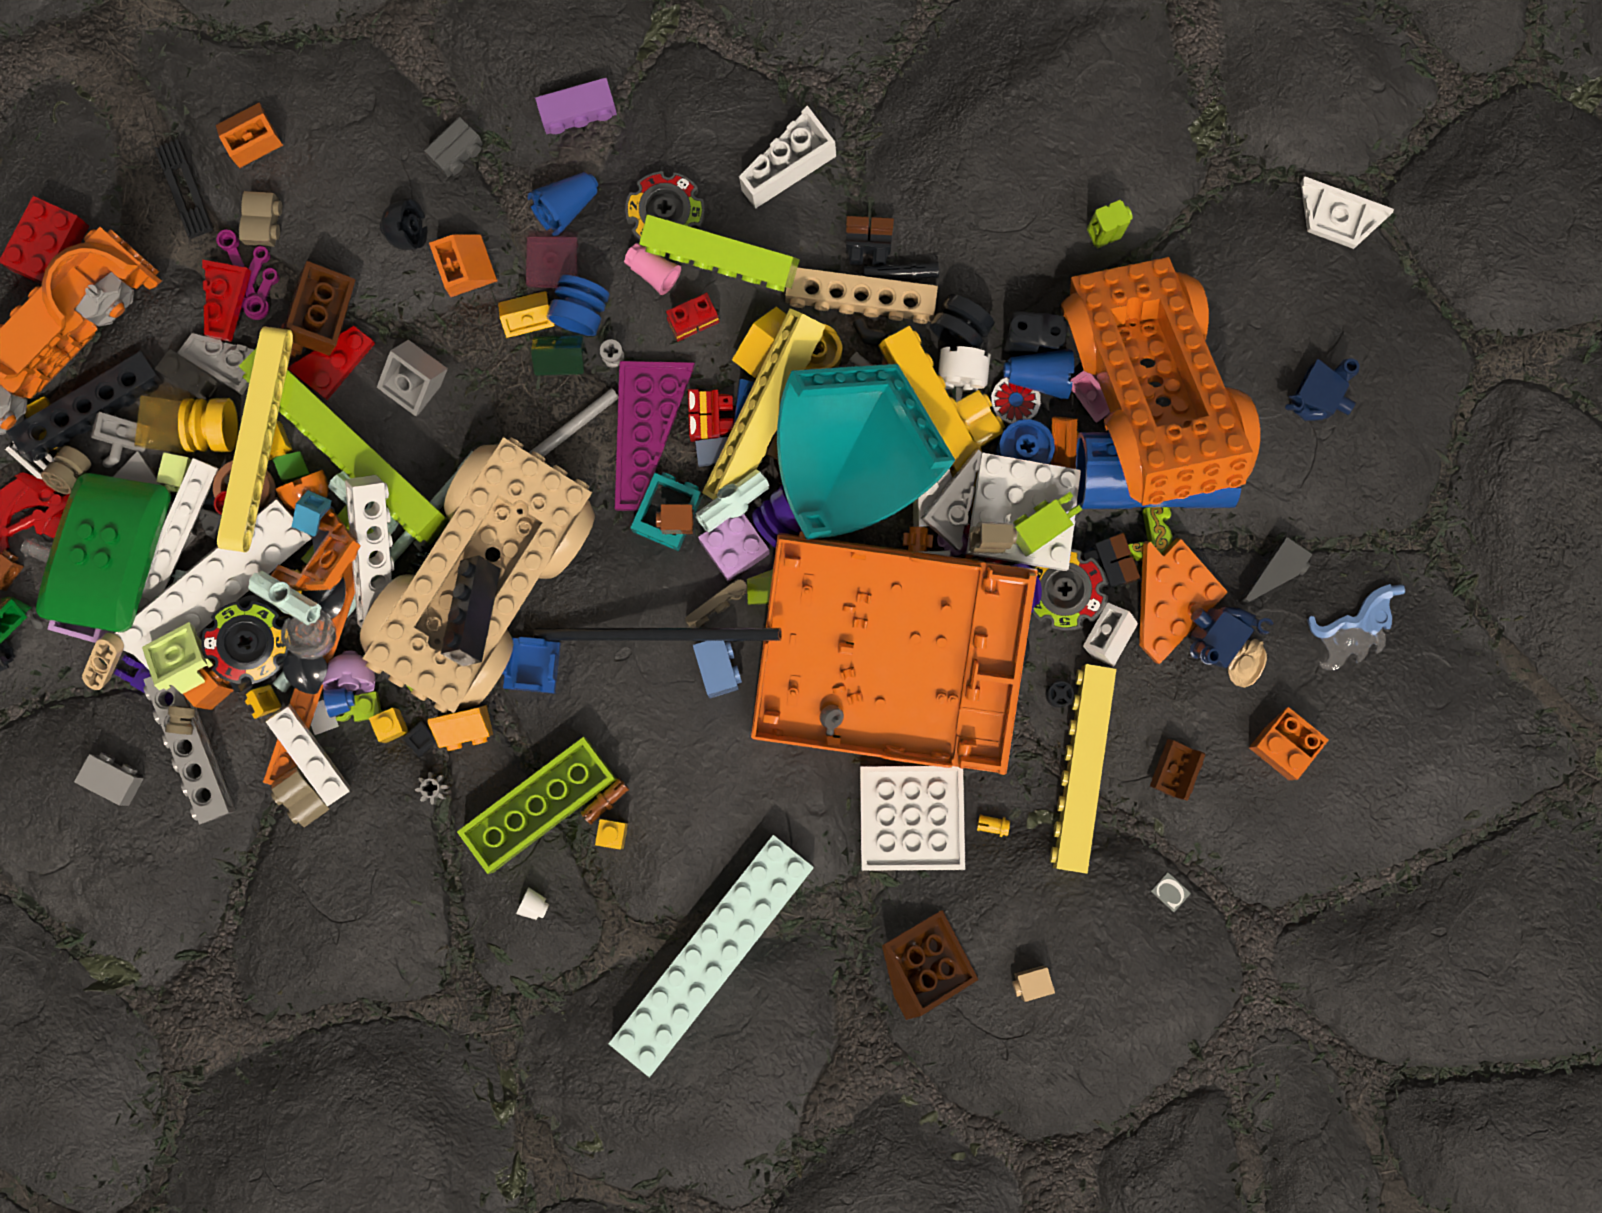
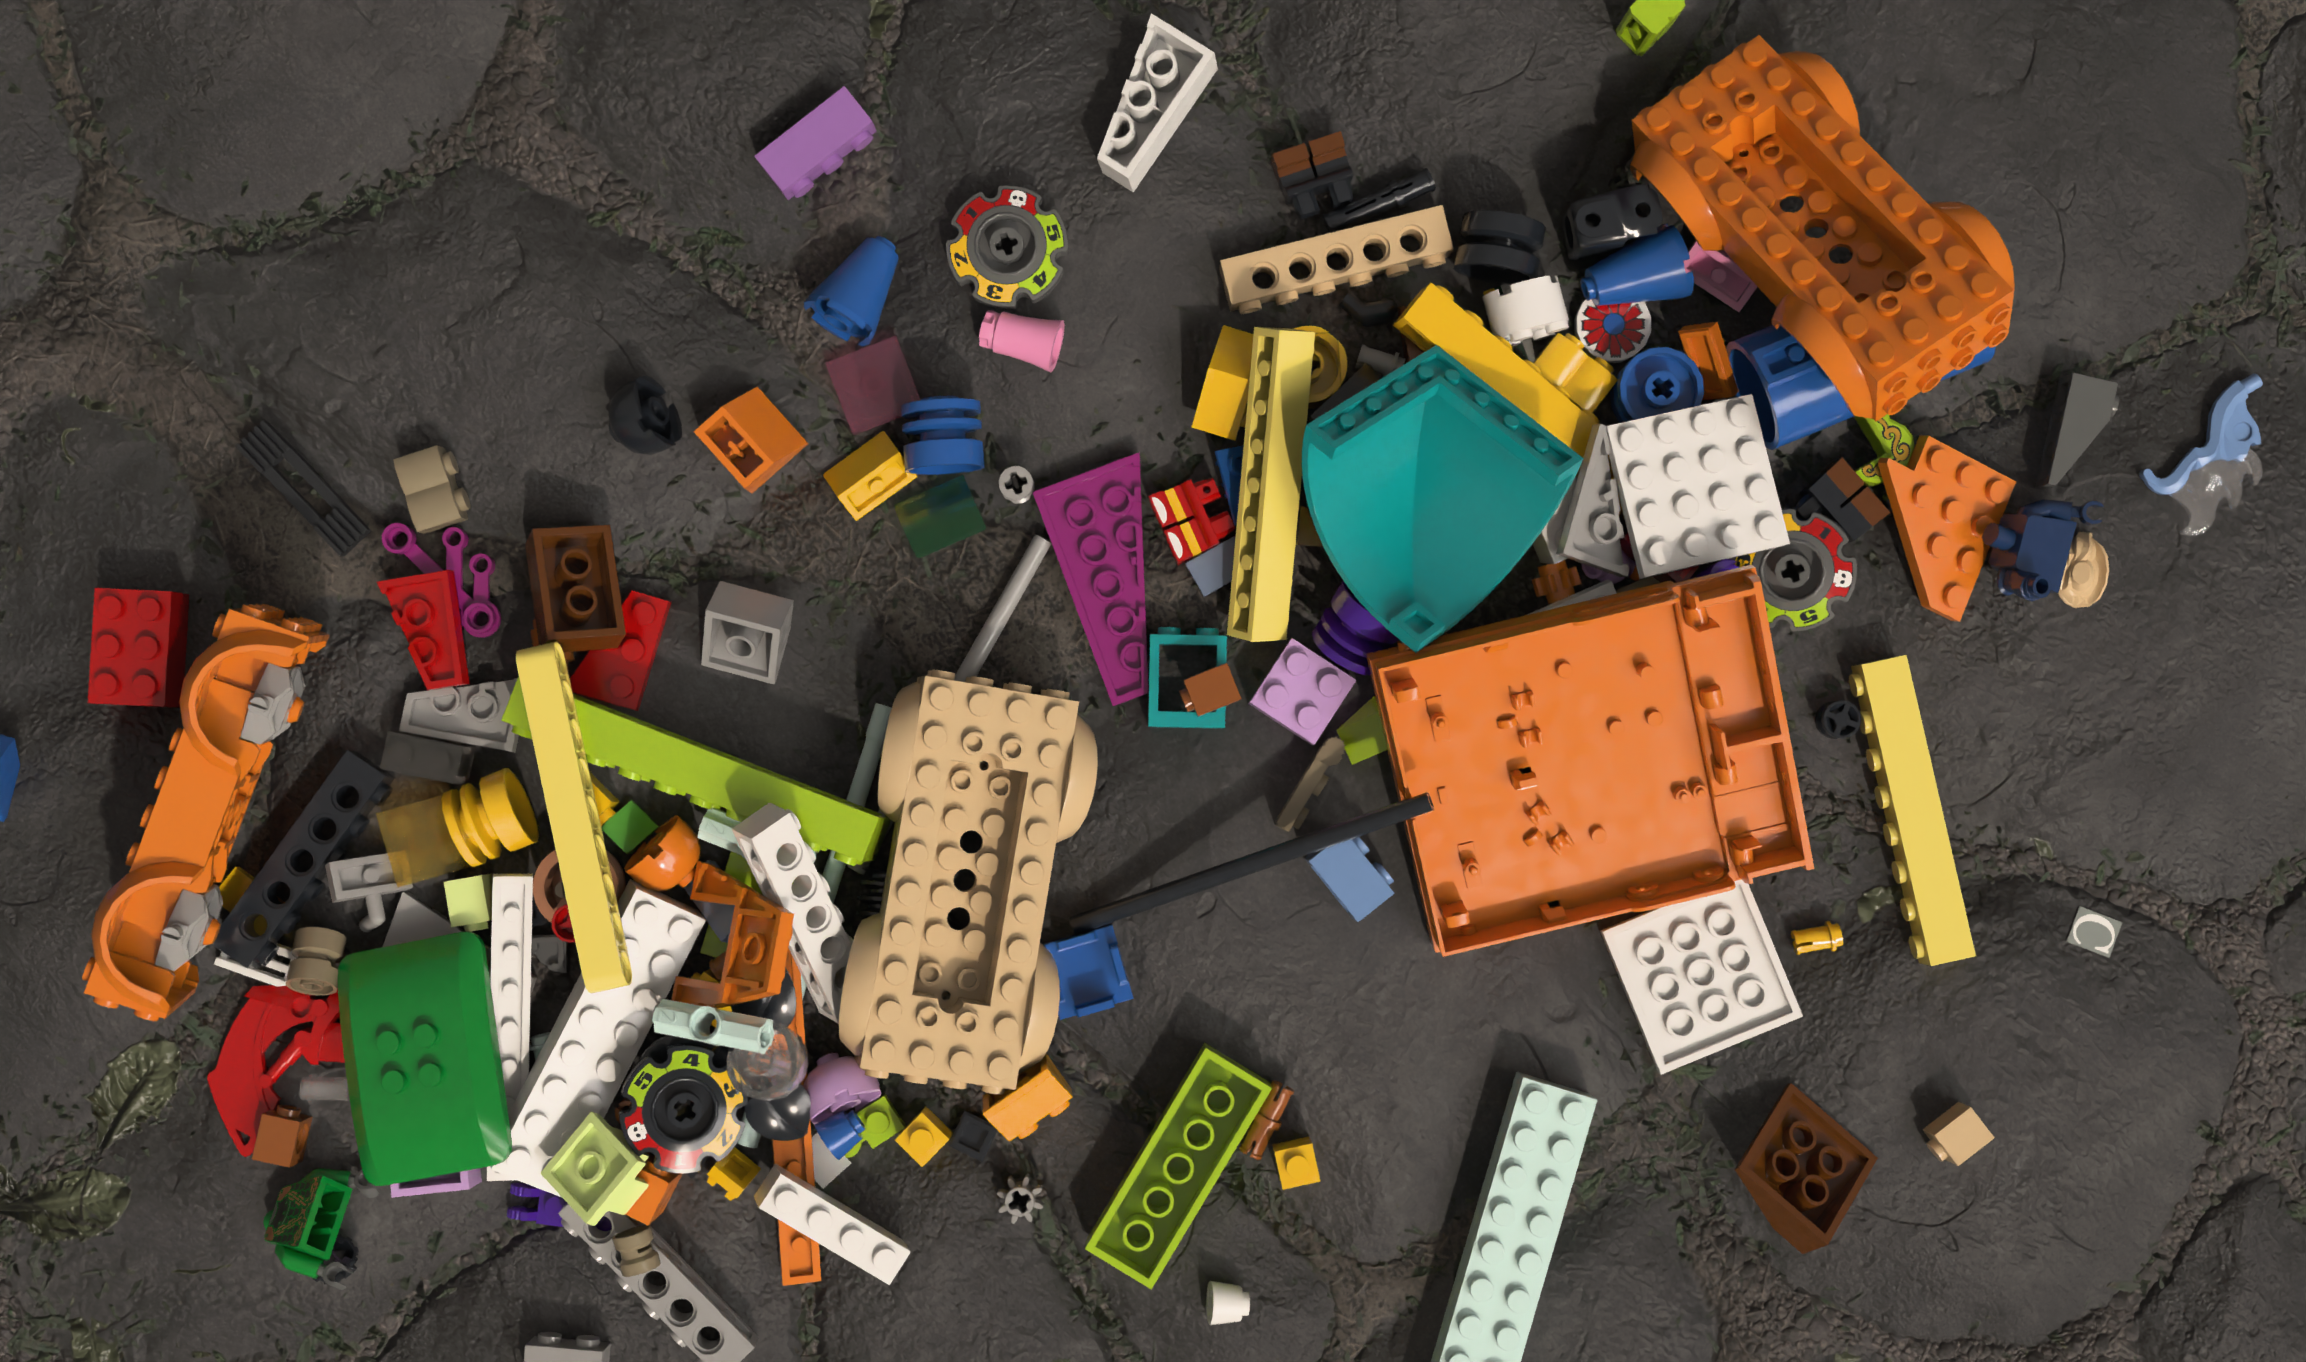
camera: 20 degrees left, 5 degrees up
tan beam [82,632,124,690] -> none
orange slope [216,103,283,168] -> none
dark tan brick [270,765,330,827] -> none
dark azure panel [291,490,332,536] -> none
dark grey brick [423,117,483,177] -> none
black brick [441,555,501,667] -> none
lime brick [639,215,800,292] -> none
red hips [666,293,720,342] -> none
light aqua piece [696,470,769,532] -> none
dark grey piece [820,705,844,736] -> none
dark tan brick [969,522,1017,553] -> none
lime hinge [1013,492,1083,557] -> none
white brick [1083,603,1138,667] -> none
reddish brown bracket [1149,739,1205,801] -> none
orange slope [1249,707,1329,780] -> none
dark blue torso [1285,359,1359,421] -> none

